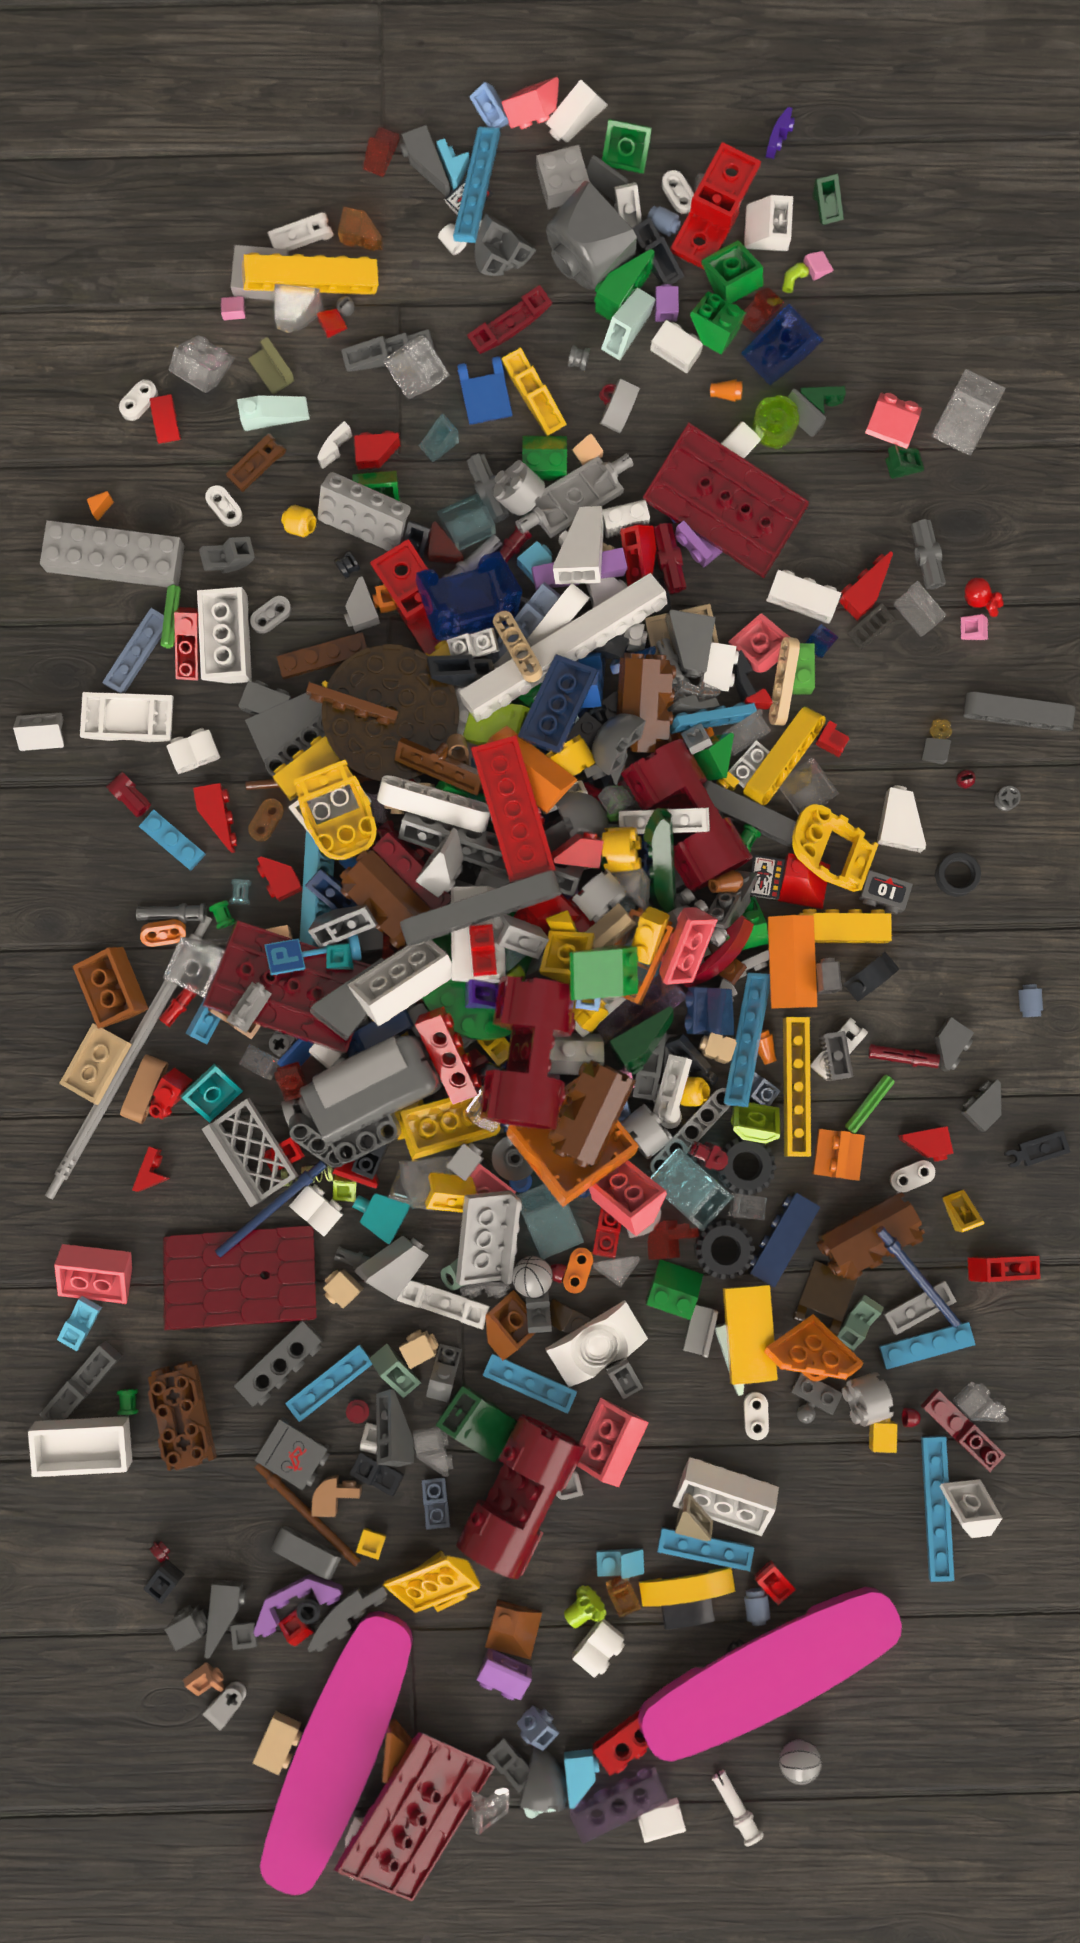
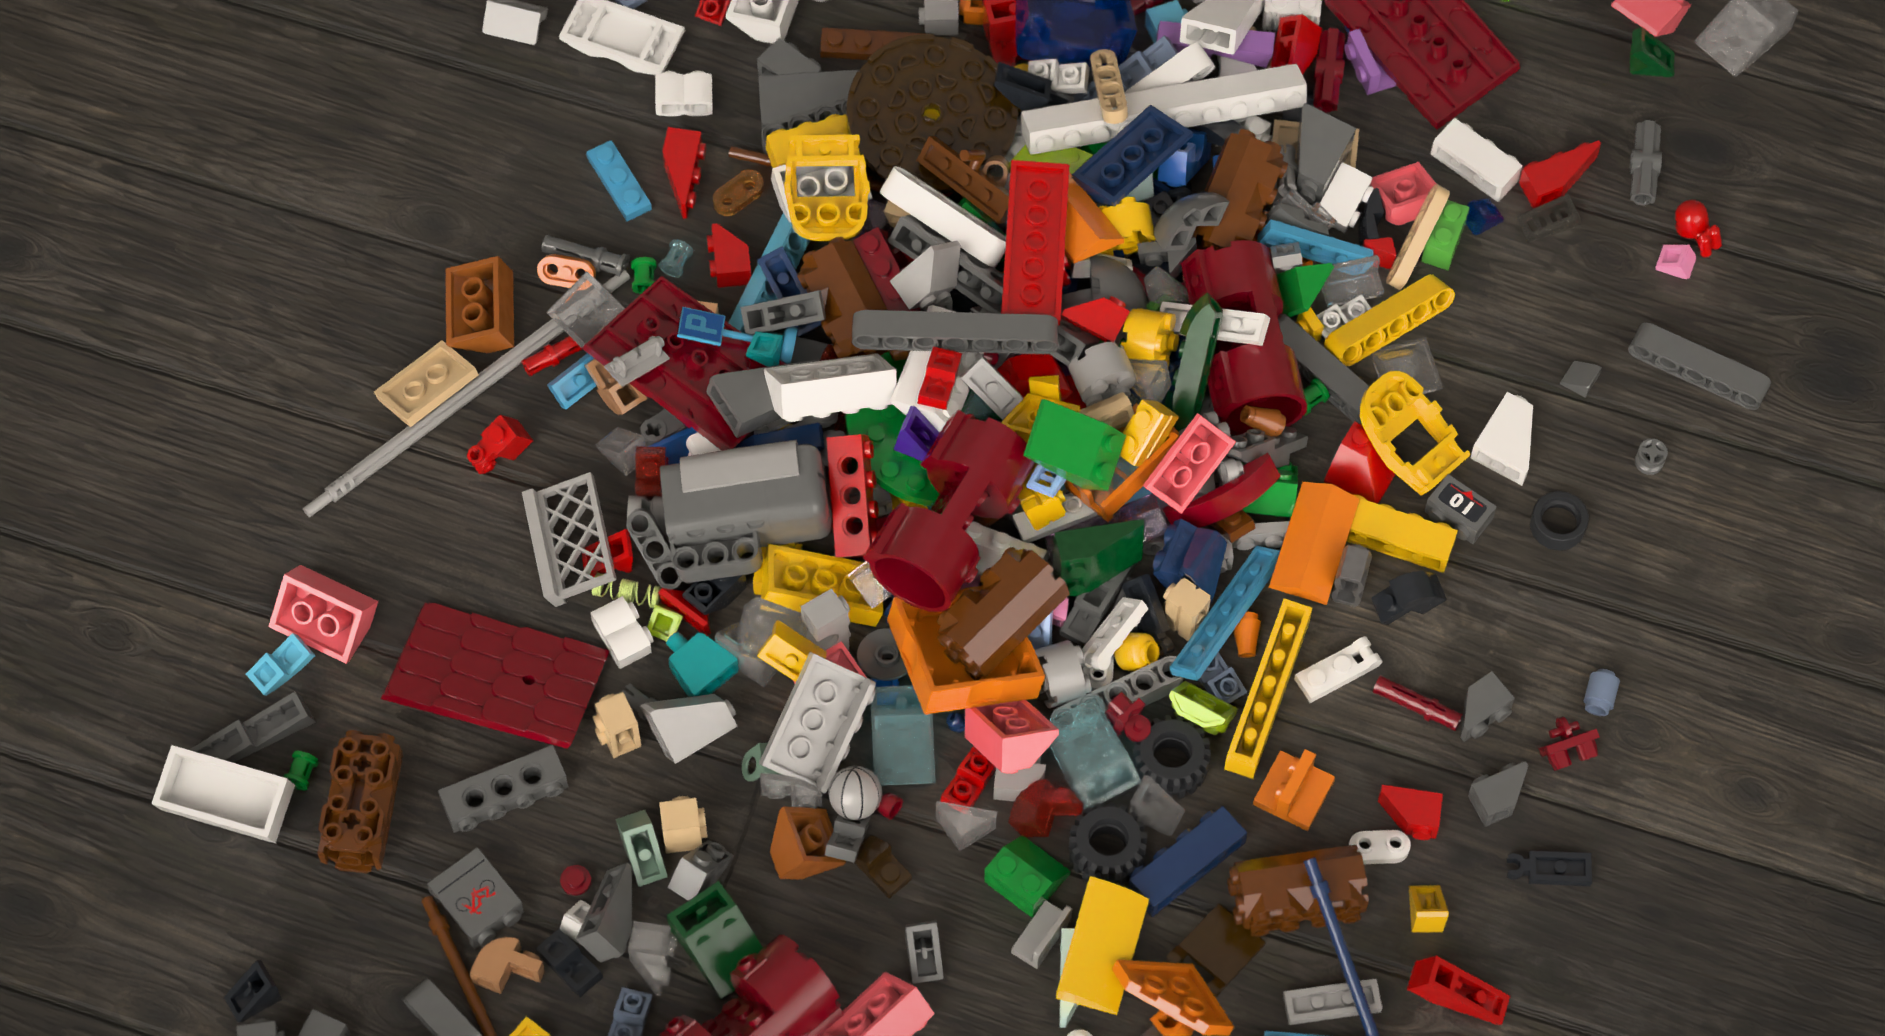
camera: 20 degrees right, 20 degrees down
dark red piece [106,772,151,818] -> none
medium nougat beam [120,1054,168,1124] -> none
red slope [132,1147,170,1192] -> none
dark red plate [149,1541,170,1563] -> none
teal slope [180,1064,243,1123] -> none
dark blue bar [215,1160,327,1257] -> none
dark azure plate [285,1345,372,1422] -> none
reddish brown plate [306,682,398,725] -> none
white slope [397,1280,490,1329] -> none
dark azure plate [483,1353,577,1414] -> none
white slope [545,1300,648,1387] -> none
orange plate [563,1247,593,1293] -> none
piece [750,855,785,899] -> none
red panel [815,720,849,757] -> none
flat silver brick [819,1031,853,1081] -> none
sand green slope [837,1295,884,1351] -> none
bright green axle [845,1075,895,1133] -> none
clear panel [894,581,946,637] -> none
clear yellow plate [930,719,952,739] -> none
dark red hinge [956,770,976,789] -> none
none -> dark red hips [1538,716,1600,770]

